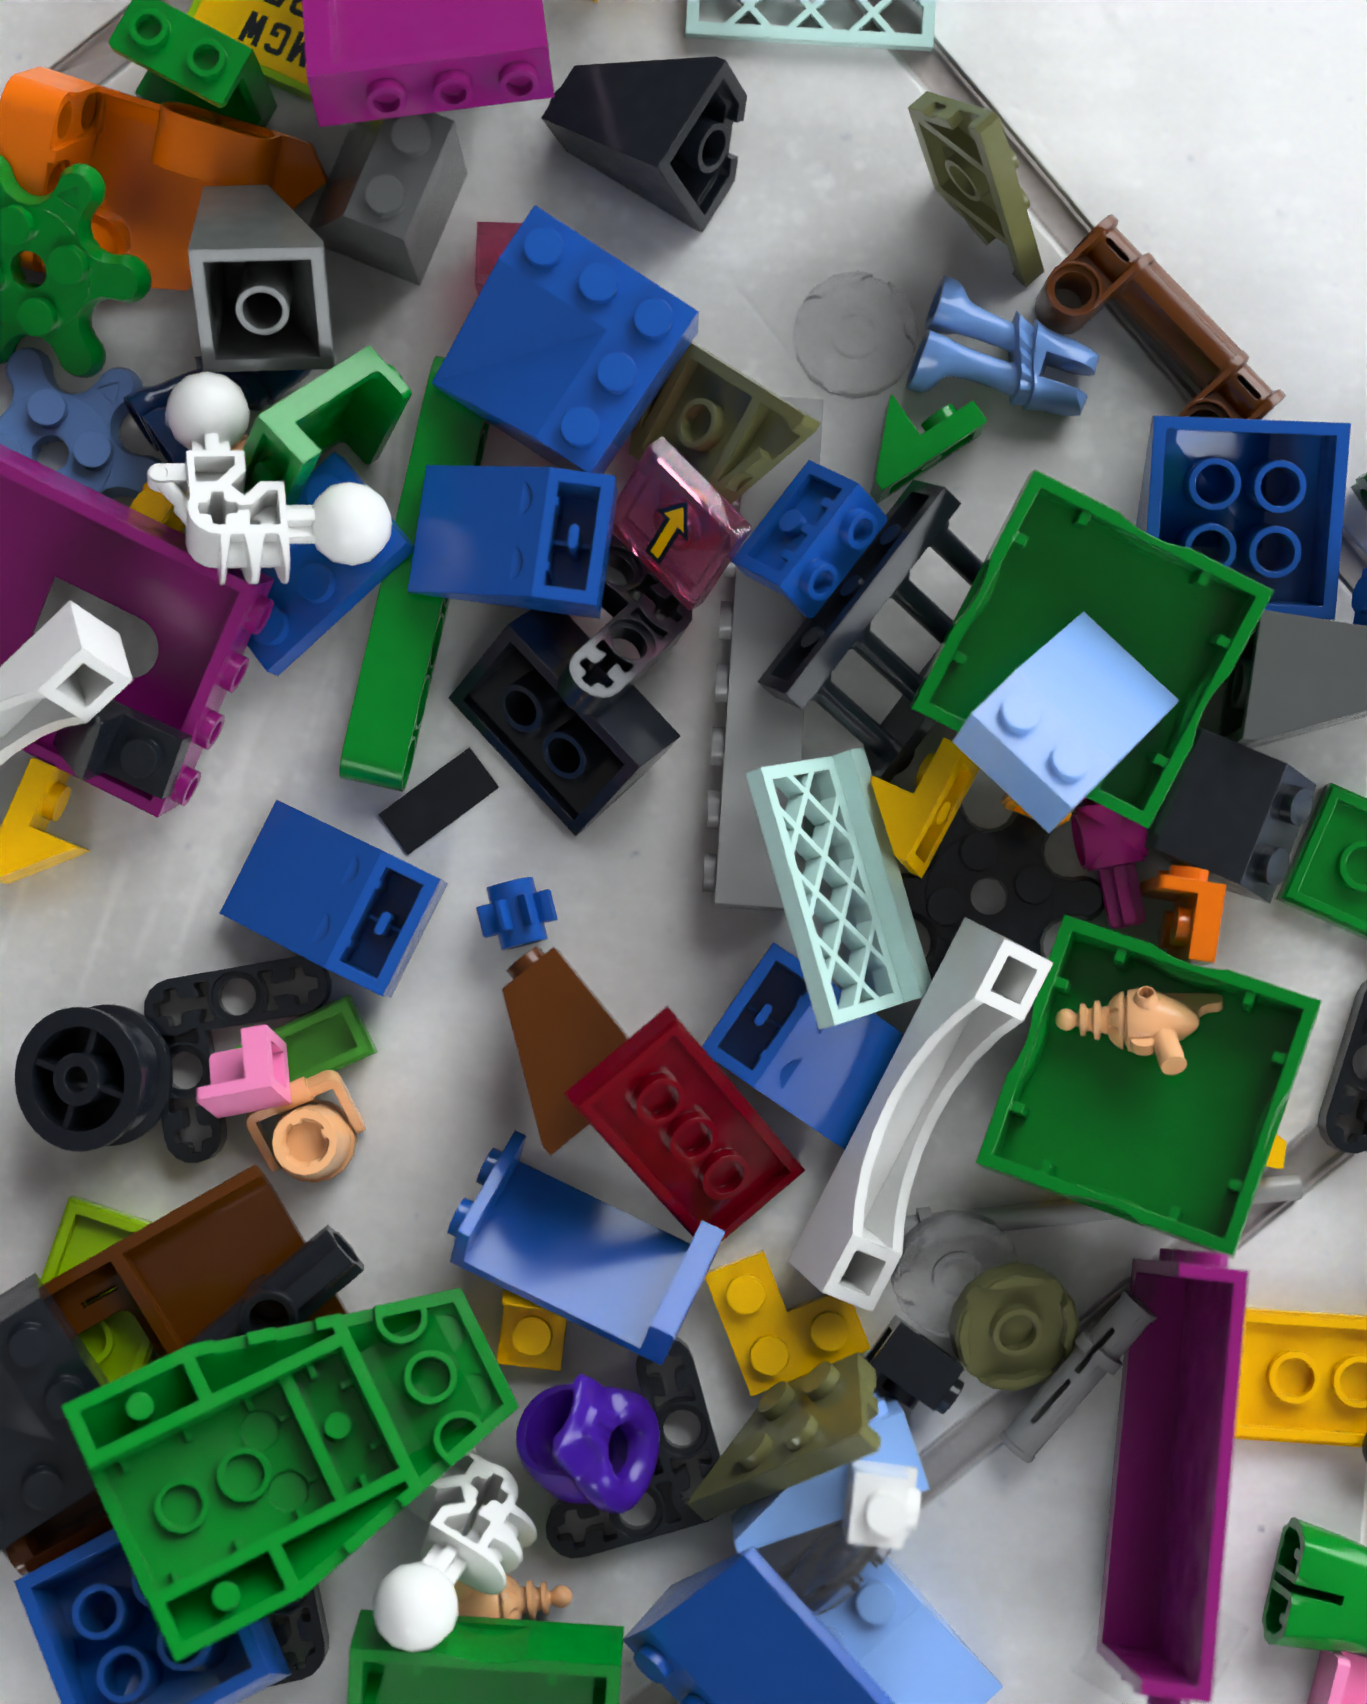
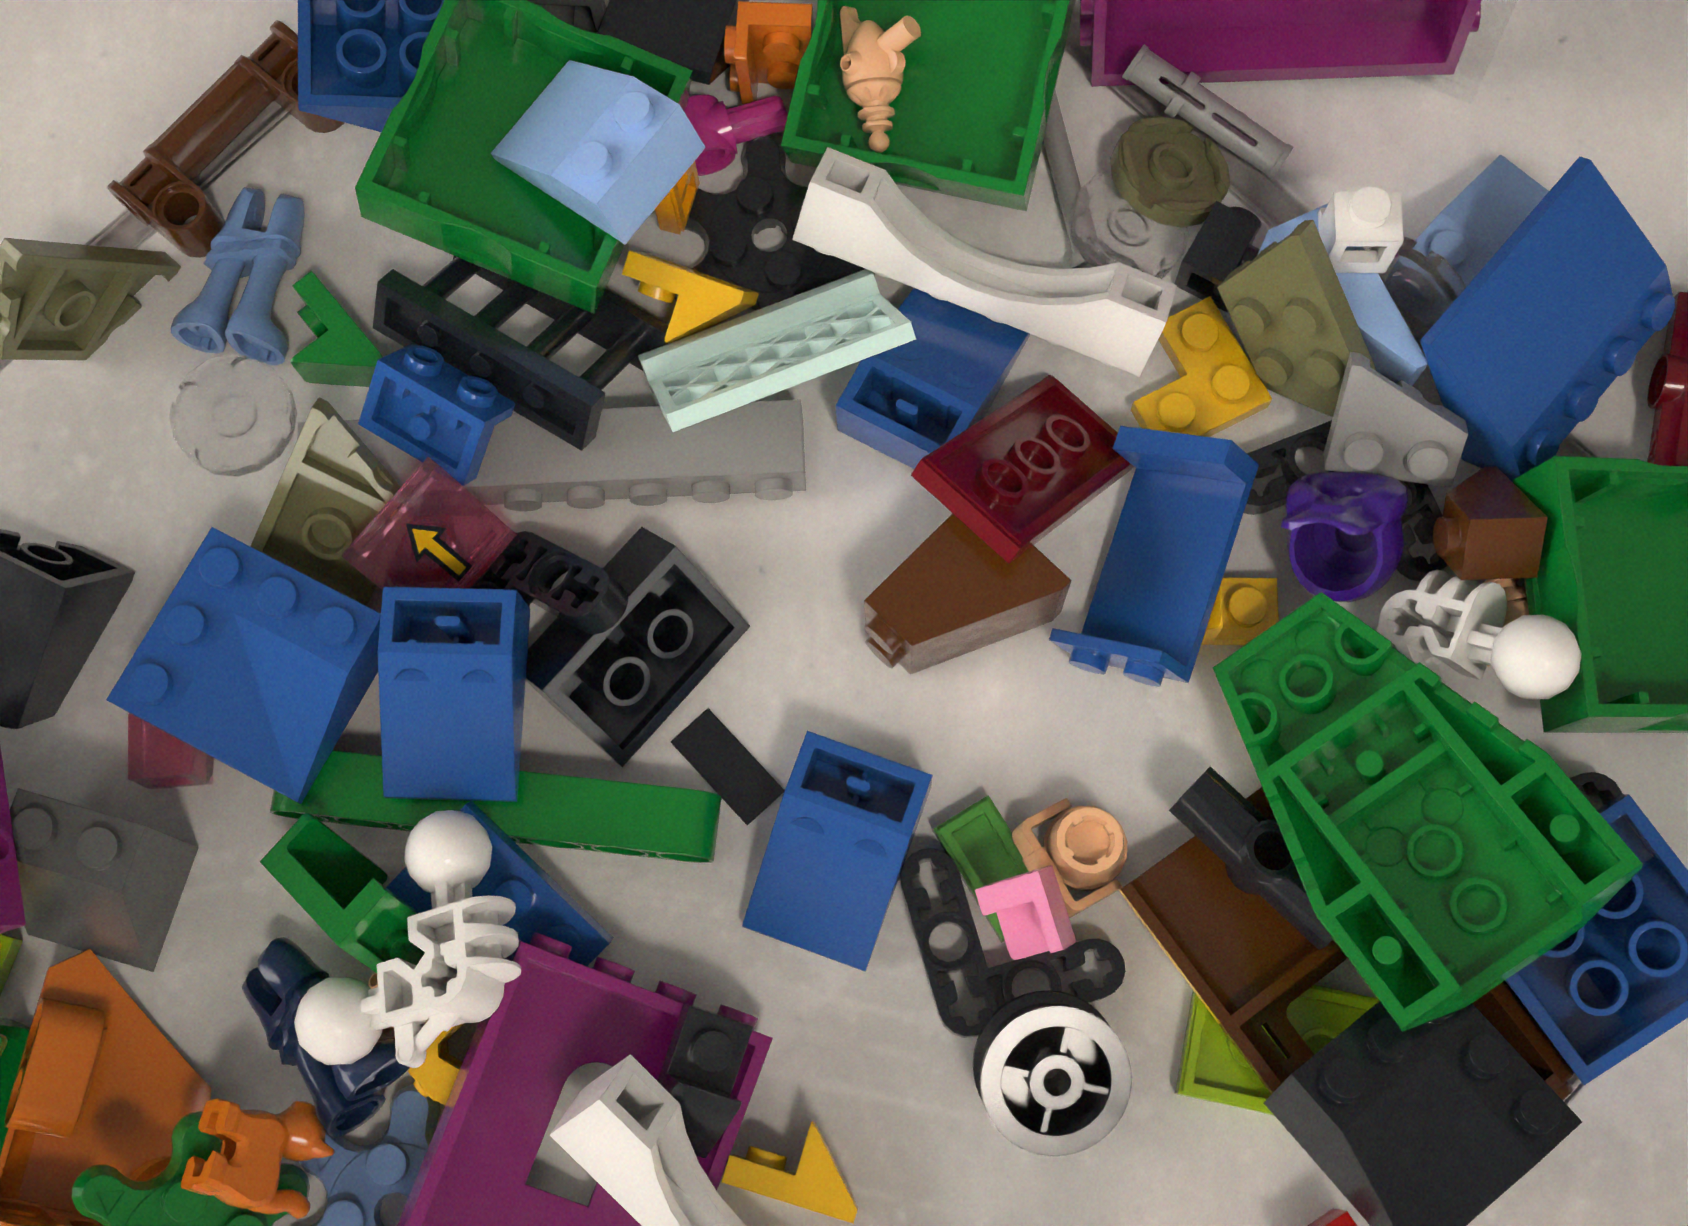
camera: 90 degrees left, 10 degrees down
dark grey slope [188,185,335,372] -> none
blue gear [476,877,558,951] -> none
none -> orange animal [181,1098,335,1219]
none -> light grey wing [1323,352,1468,487]
none -> reddish brown slope [1433,466,1548,580]

